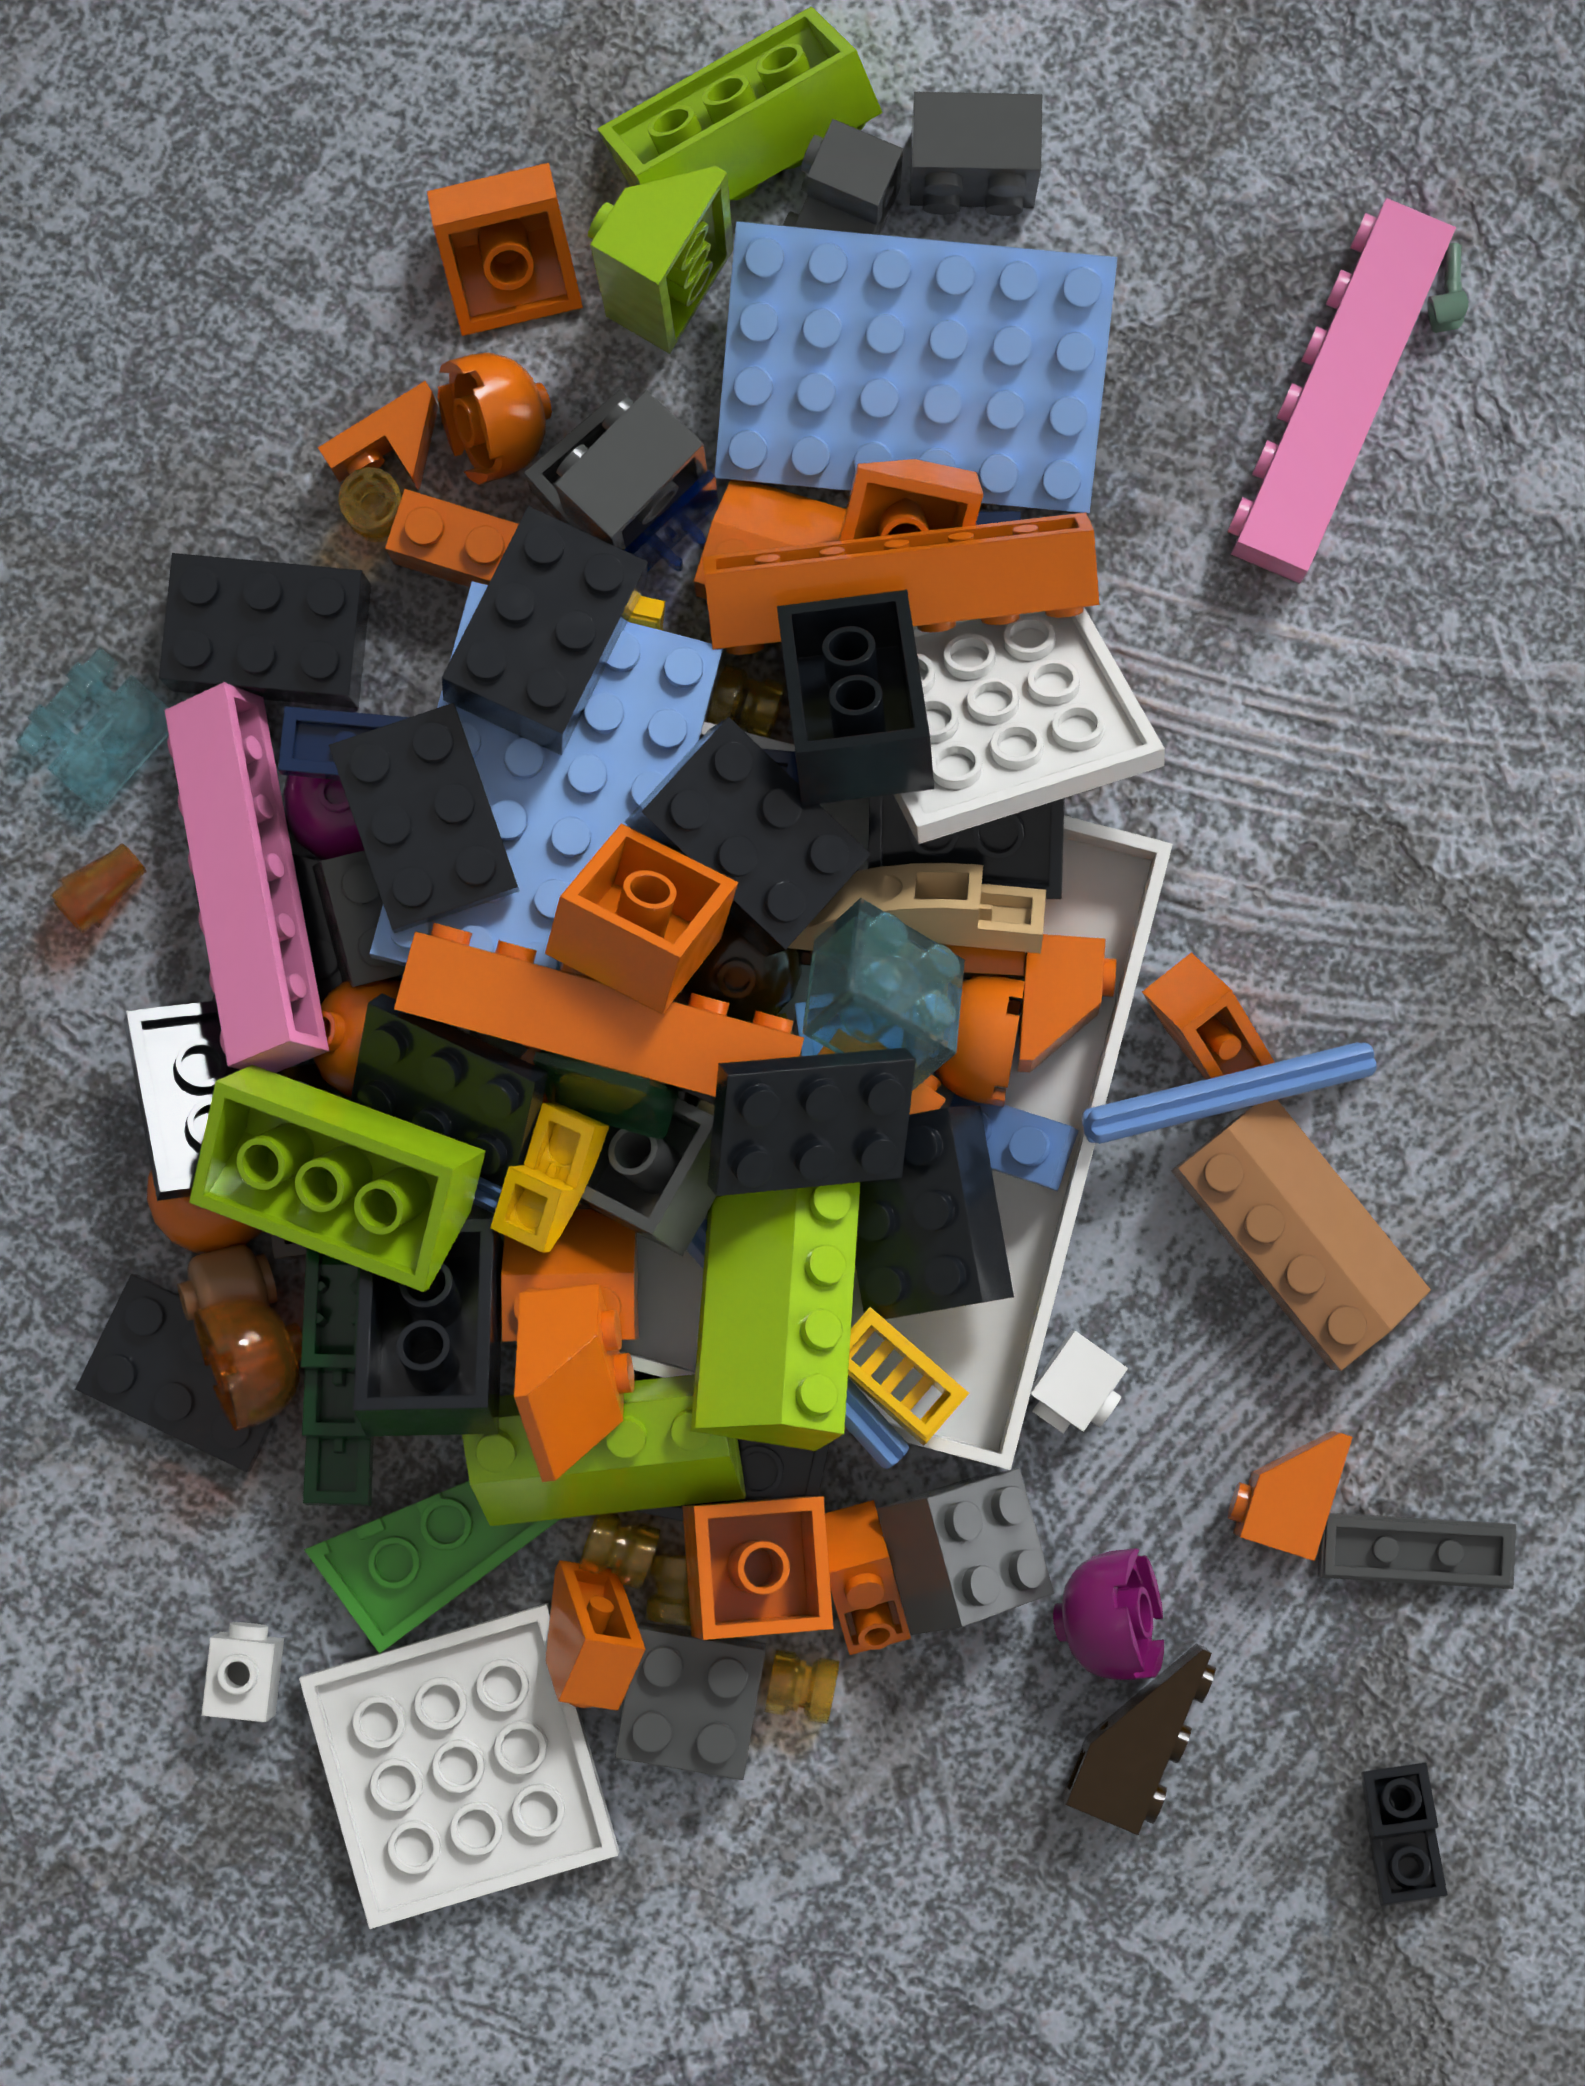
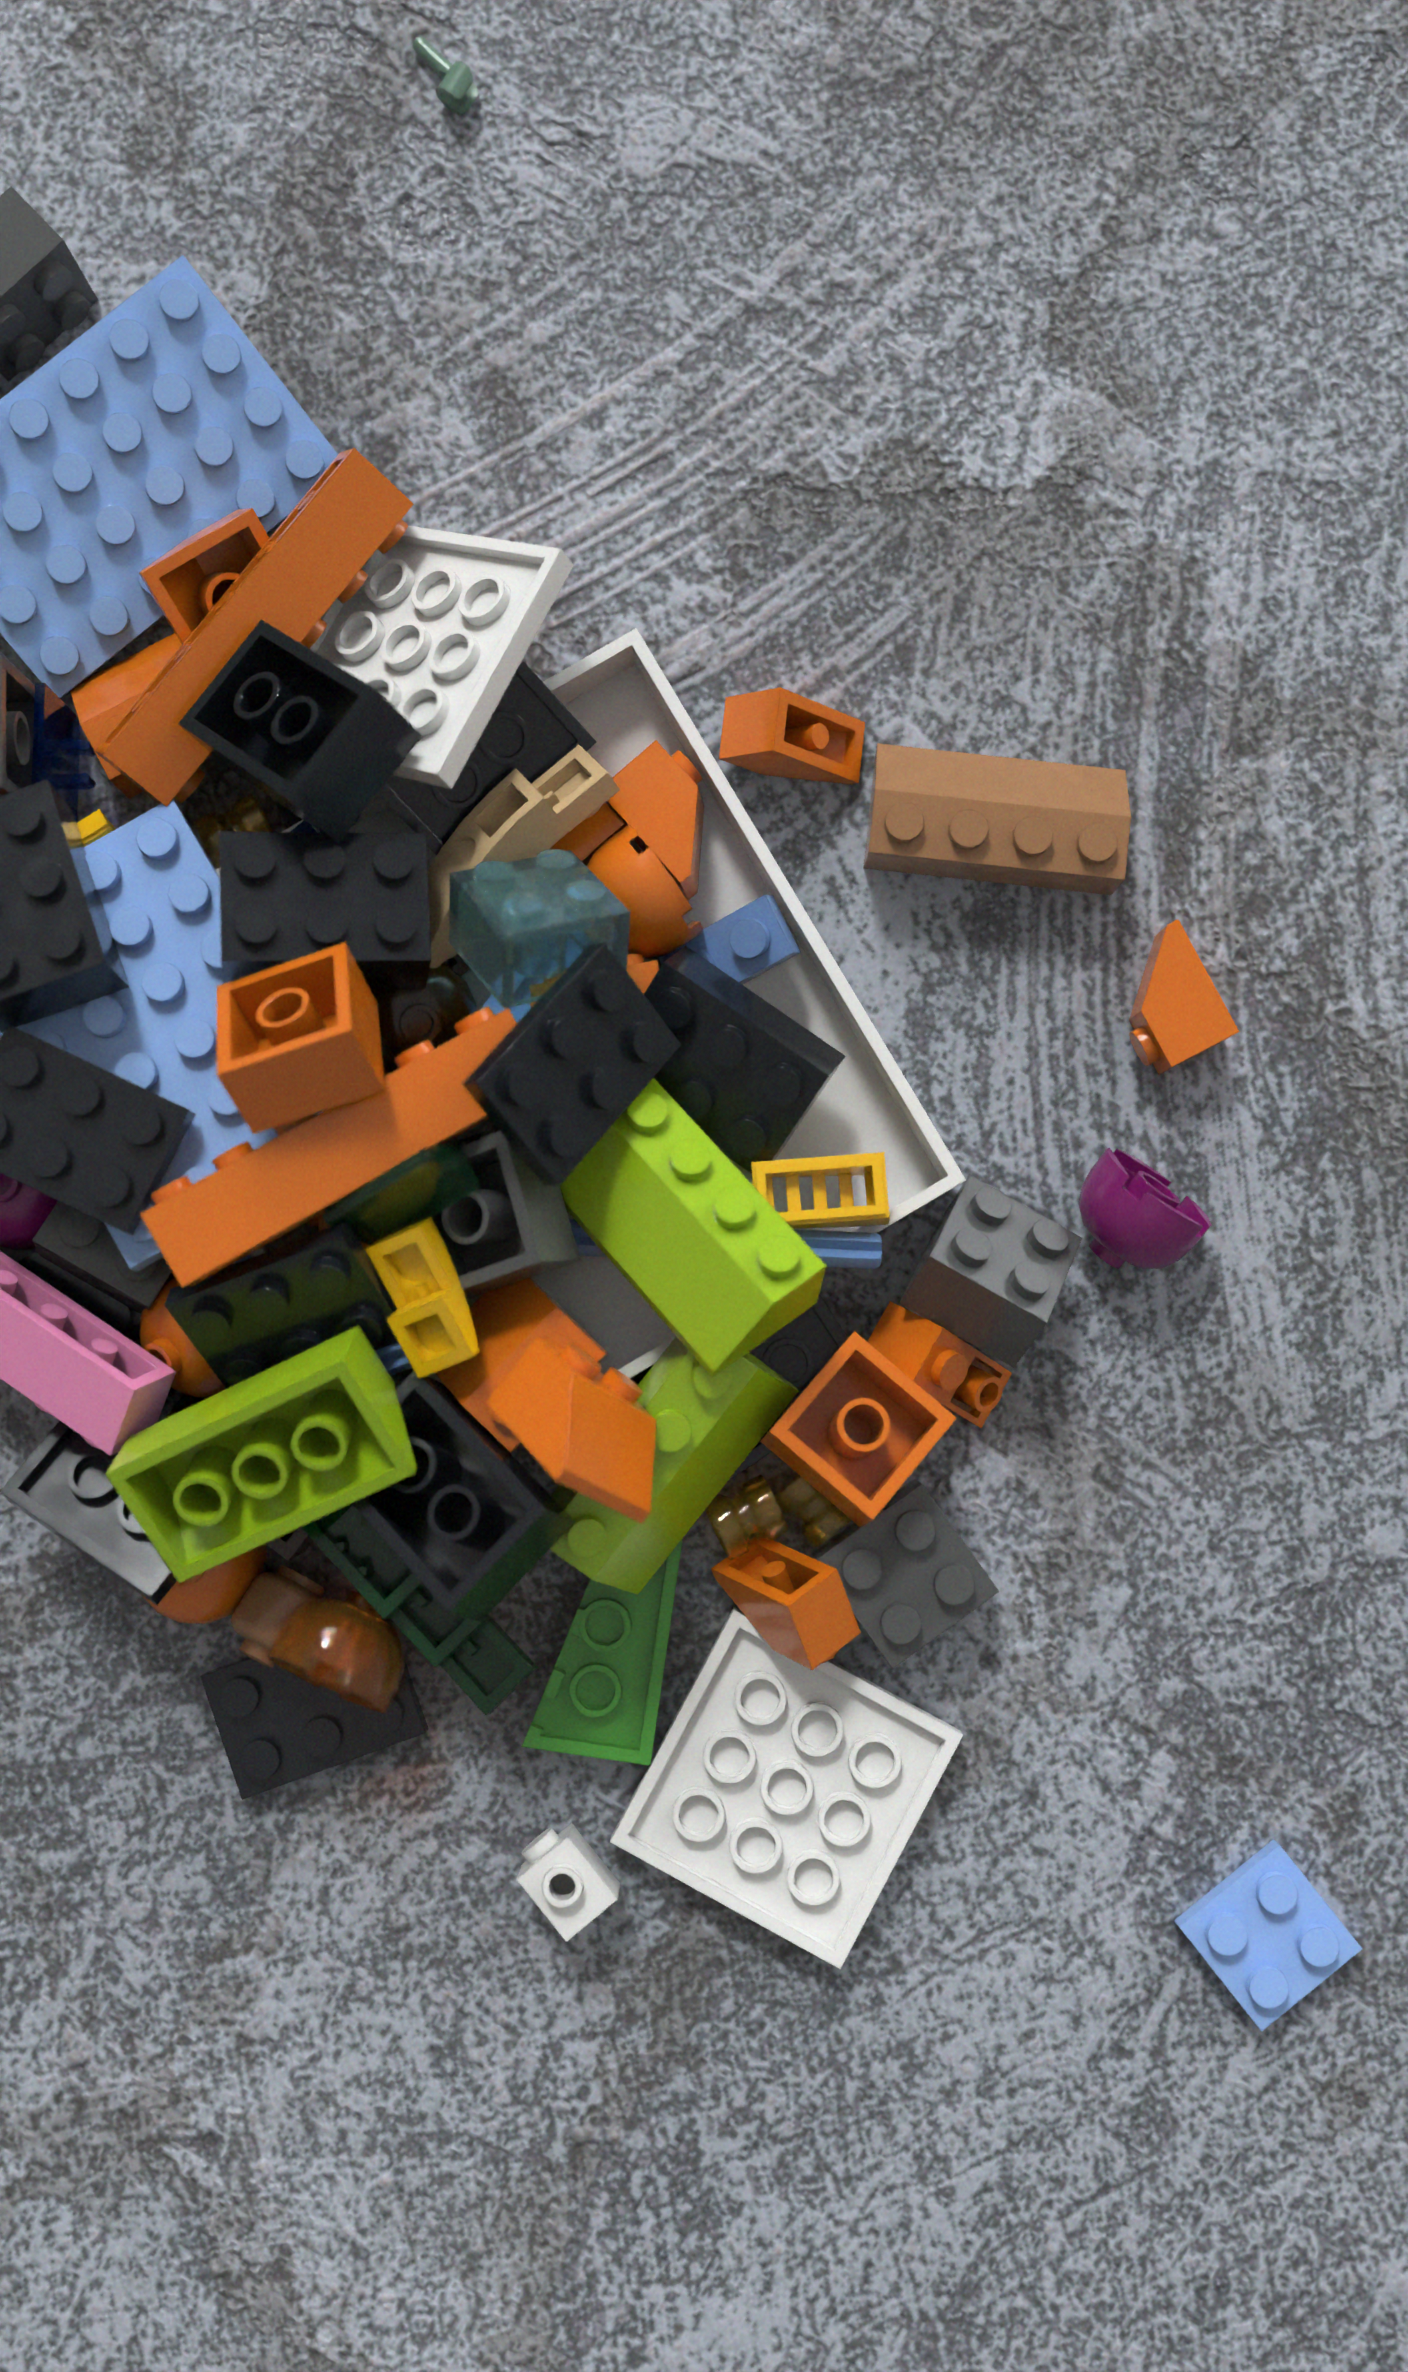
camera: 50 degrees left, 0 degrees up
clear yellow wheel [764,1648,840,1724] -> none
white brick [1030,1330,1128,1434] -> none
dark brown slope [1062,1643,1216,1835] -> none
medium blue axle [1082,1042,1377,1144] -> none
bright pink brick [1227,198,1456,584] -> none
dark grey tile [1318,1512,1516,1589] -> none

